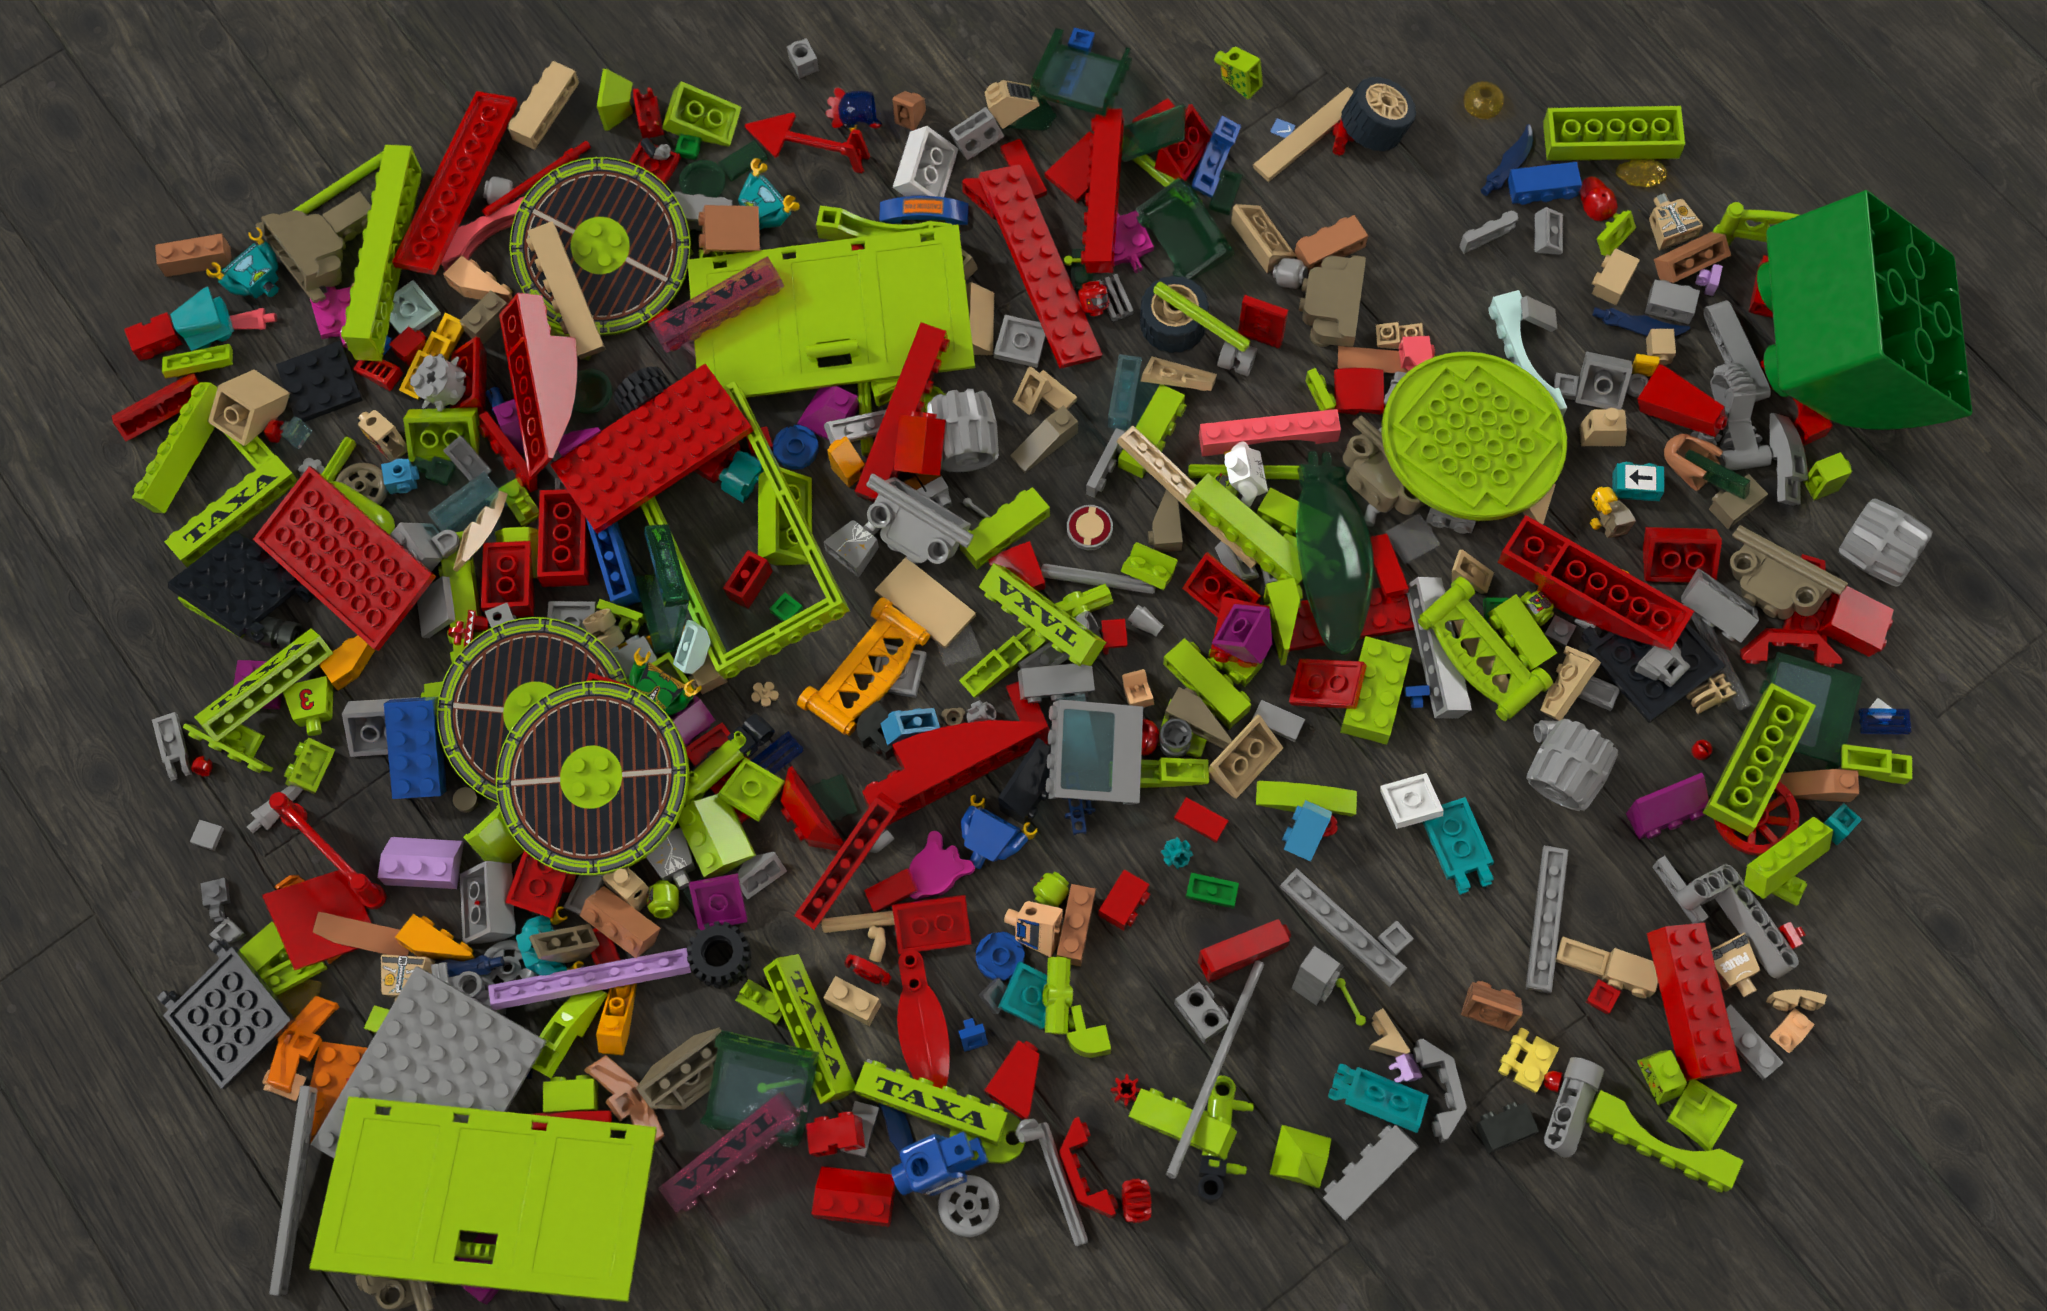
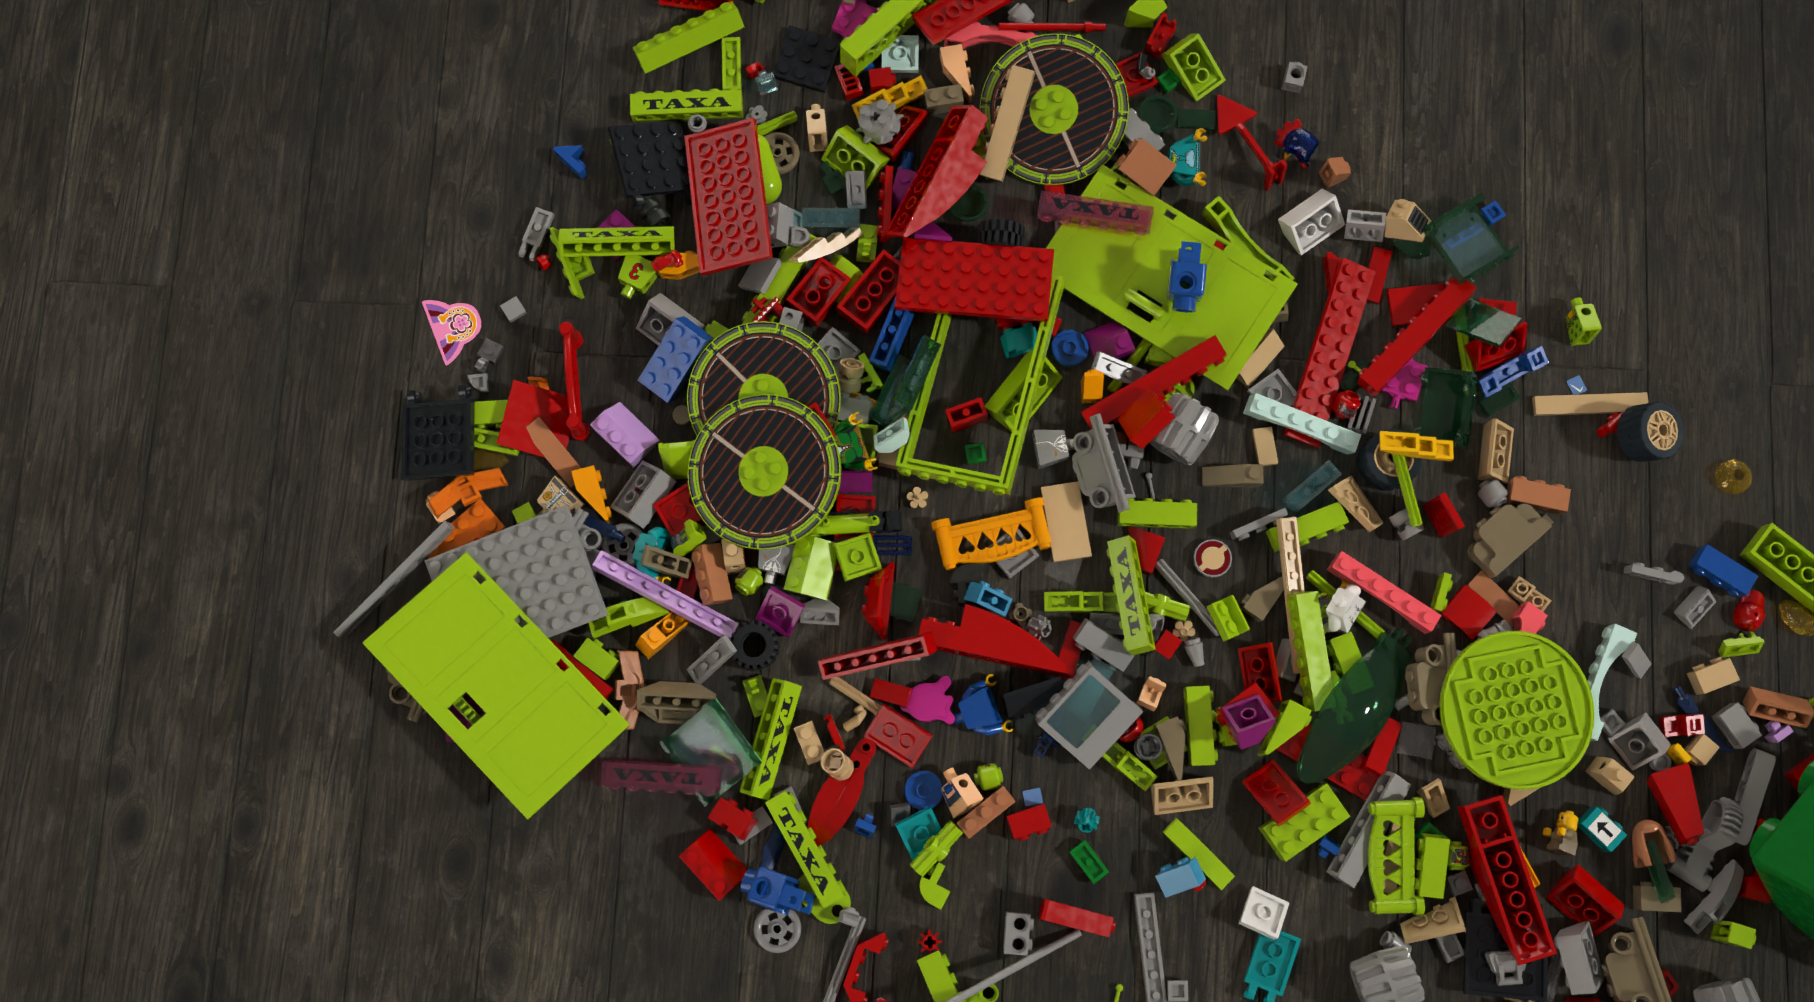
camera: 35 degrees right, 10 degrees up
tan slope [208,369,290,446] -> none
light grey bar [247,784,304,834] -> none
lime bracket [284,738,335,794] -> none
dark azure brick [381,458,419,494] -> none
blue slope [879,196,968,225] -> none
red slope [985,1040,1040,1120] -> none
tan slope [1013,366,1052,415] -> none
red tile [1174,797,1229,843] -> none
light grey tile [1252,700,1305,742] -> none
light grey wedge [1292,946,1344,1005] -> none
dark blue sword [1481,124,1533,196] -> none
tan torso [1649,194,1703,250] -> none
none -> sticker [422,300,481,365]
none -> blue slope [553,145,588,180]
none -> red arm [650,250,683,272]
none -> lime leg [670,519,707,556]
none -> light grey plate [687,635,737,684]
none -> light grey cone [688,115,707,133]
none -> tan wheel [821,748,854,781]
none -> medium blue sticker [1023,788,1043,806]
none -> blue piece [1167,241,1207,313]
none -> tan plant [1173,621,1195,641]
none -> light aqua arch [1243,393,1361,455]
none -> yellow slope [1379,431,1454,461]
none -> red slope [1659,714,1705,737]

